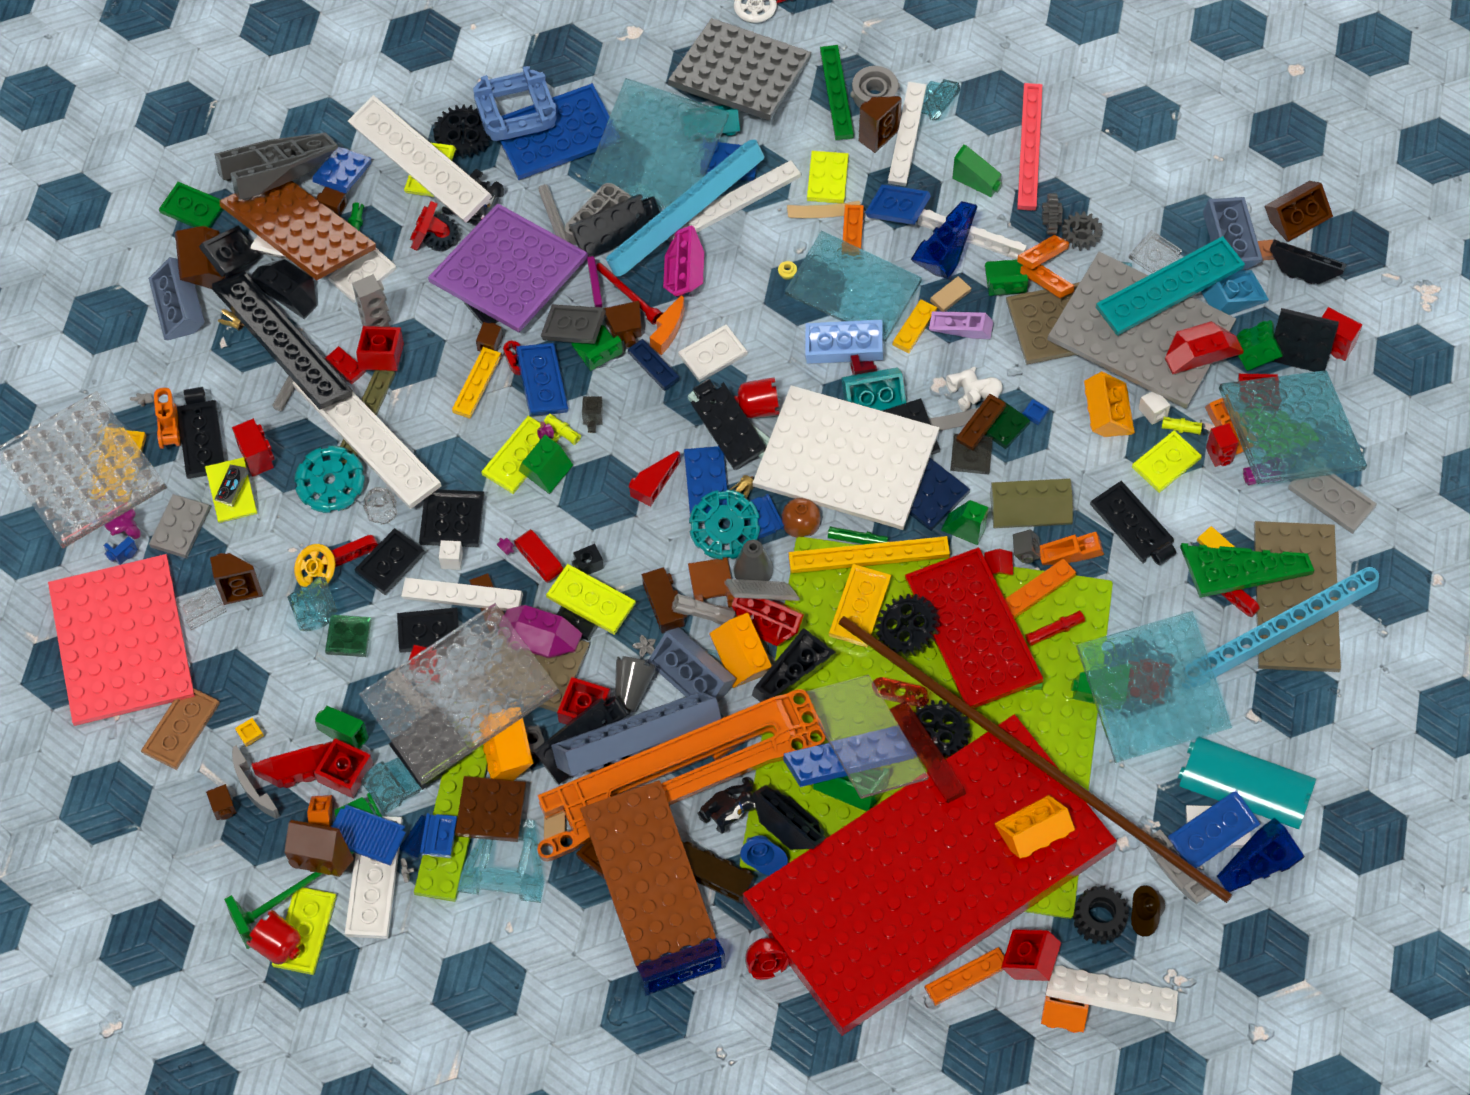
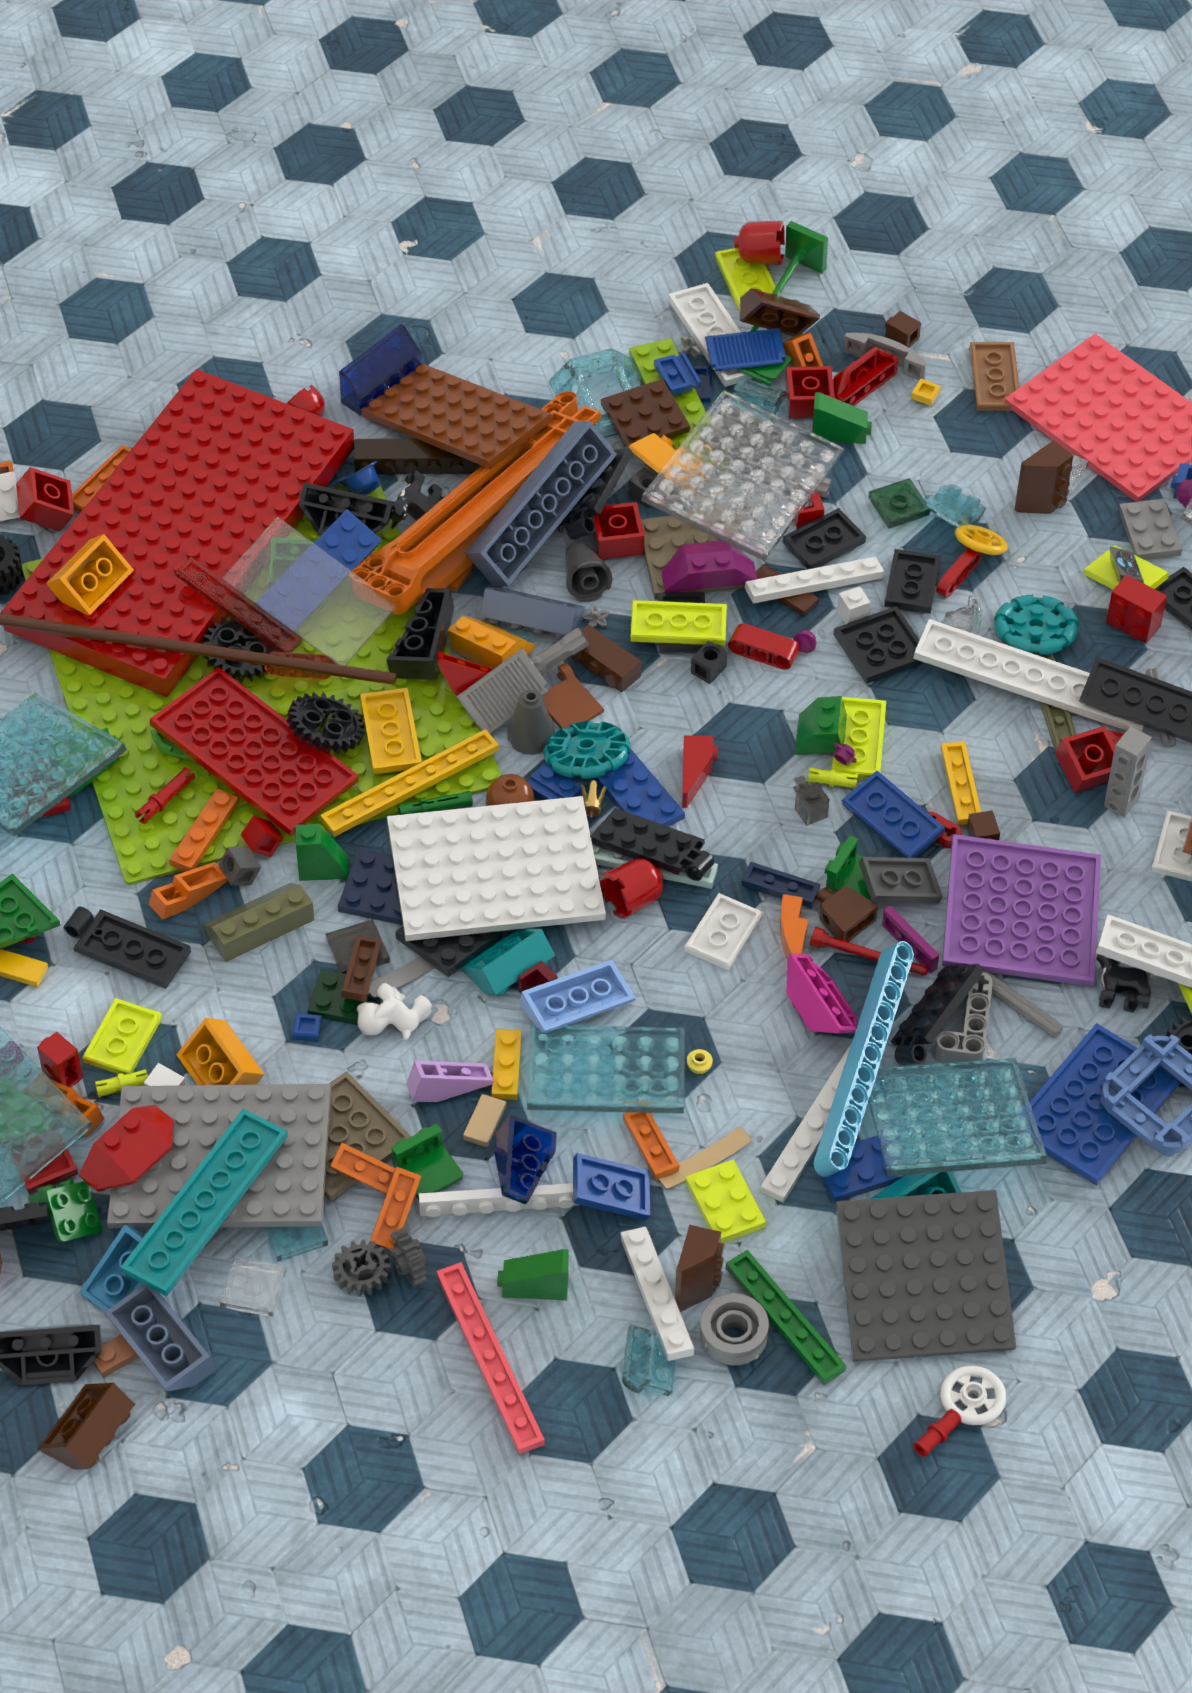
camera: 150 degrees right, 10 degrees down
plate [410,201,458,251] -> none

